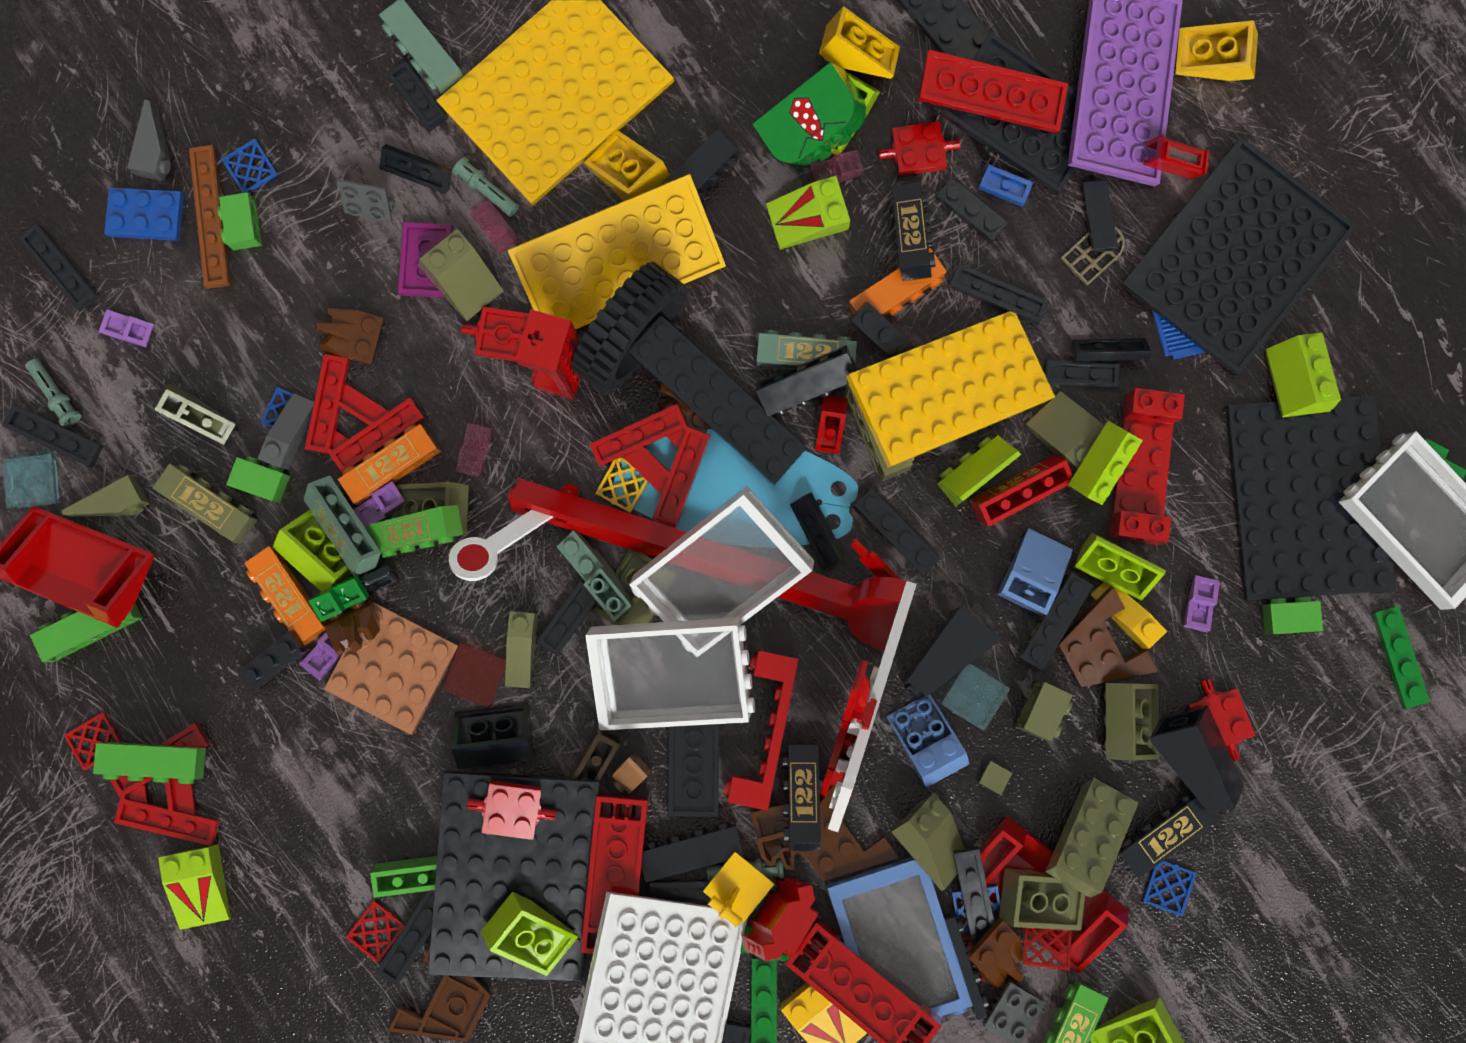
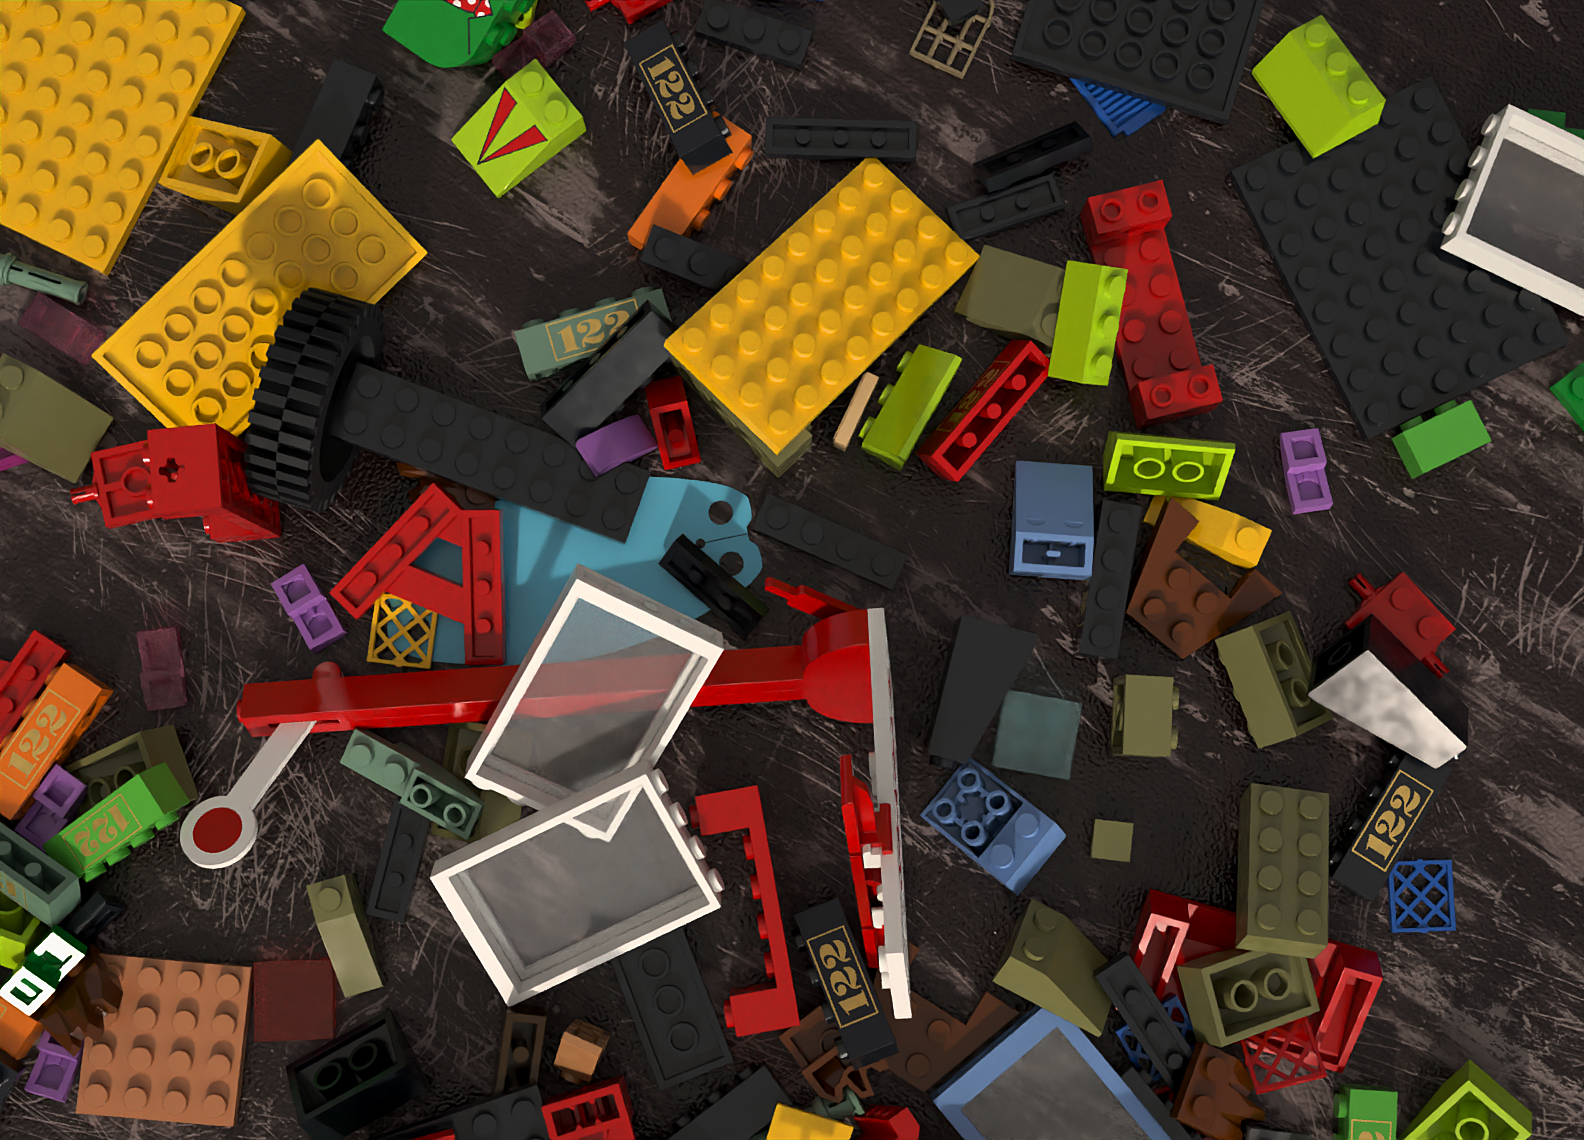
camera: 30 degrees left, 0 degrees up
none -> medium lavender slope [271,564,348,654]
none -> medium lavender slope [575,414,658,477]
none -> tan tile [832,372,879,452]

